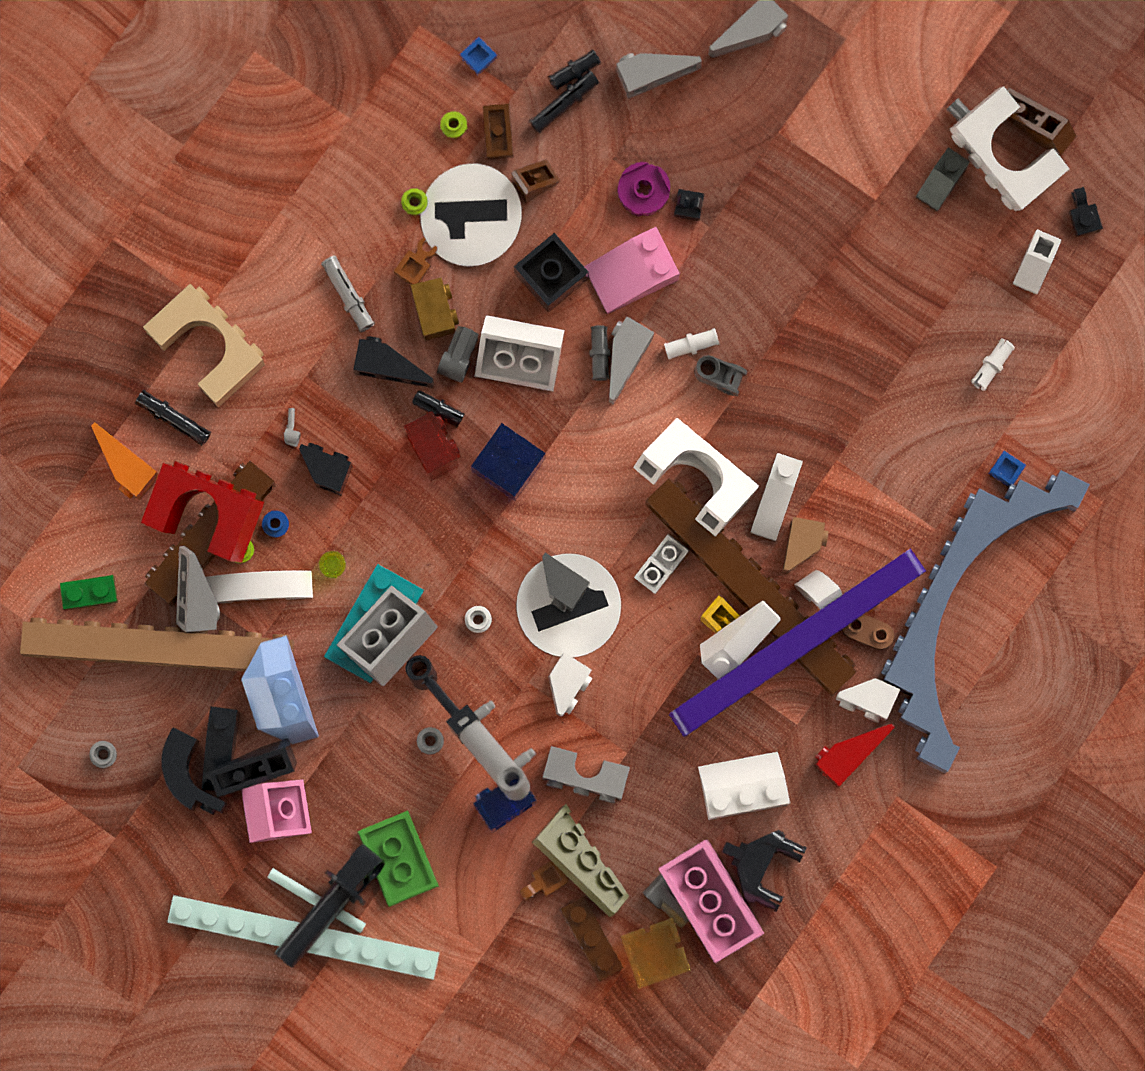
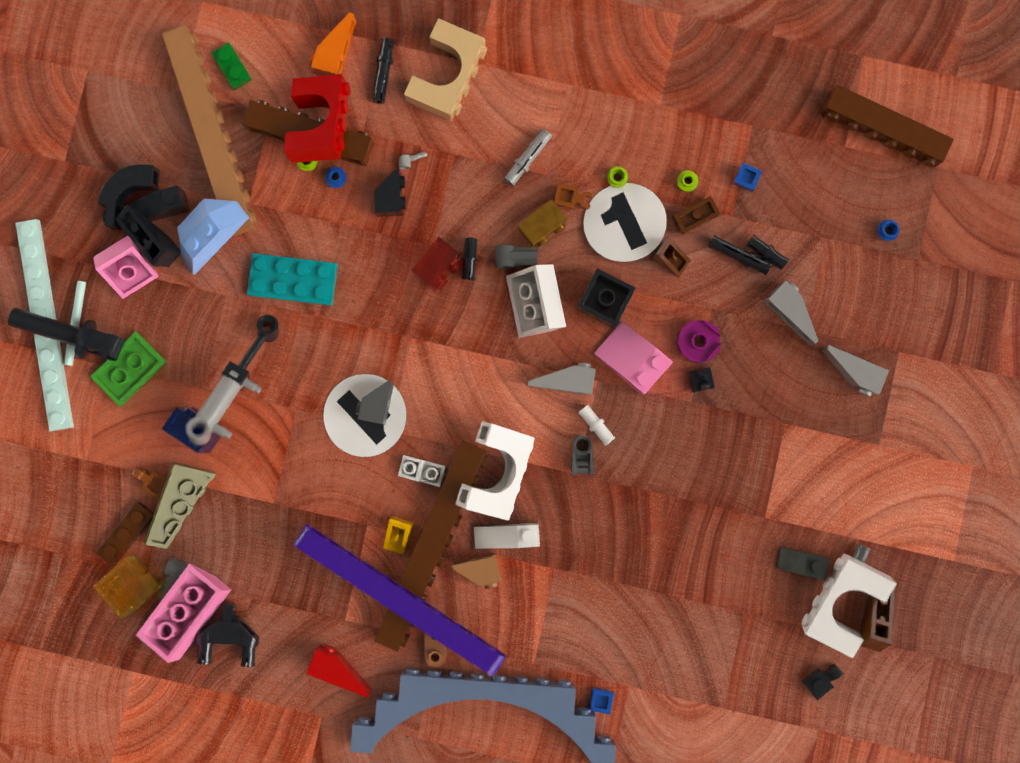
camera: 70 degrees right, 5 degrees up
light grey plate [89,741,117,768] -> none
light grey slope [176,546,220,632] -> none
white slope [206,571,313,604] -> none
clear neon green plate [319,551,346,578] -> none
light grey slope [337,586,438,687] -> none
black slope [353,336,434,388] -> none
light grey plate [417,727,444,755] -> none
white plate [465,606,492,633] -> none
clear blue brick [471,423,546,501] -> none
light grey arch [543,746,630,803] -> none
white slope [548,653,592,717] -> none
dark grey pin [589,325,611,381] -> none
white slope [698,752,790,820] -> none
white slope [700,601,780,680] -> none
white slope [794,570,843,610] -> none
white slope [836,678,900,723] -> none
white pin [971,338,1015,391] -> none
white slope [1013,230,1061,294] -> none

